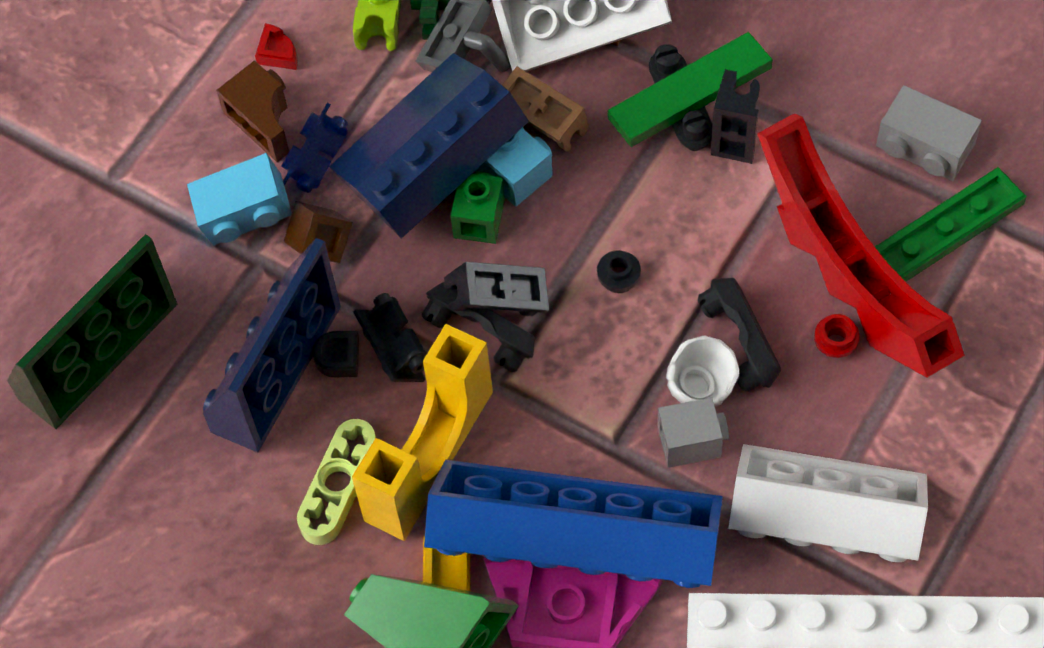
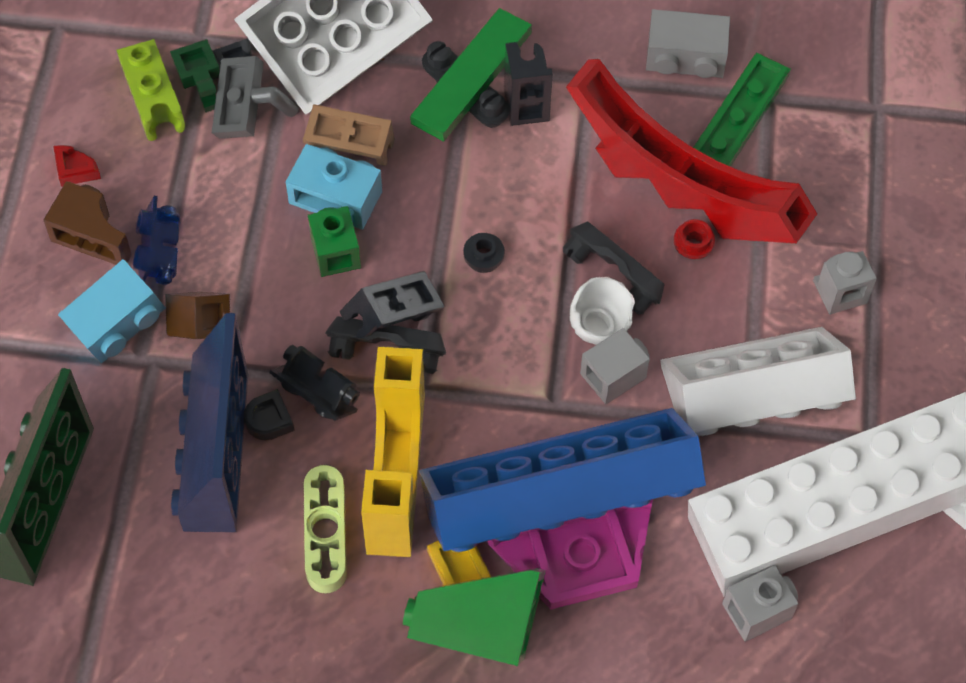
camera: 30 degrees left, 0 degrees up
dark blue slope [329,53,529,239] -> none
none -> light grey brick [813,251,877,315]

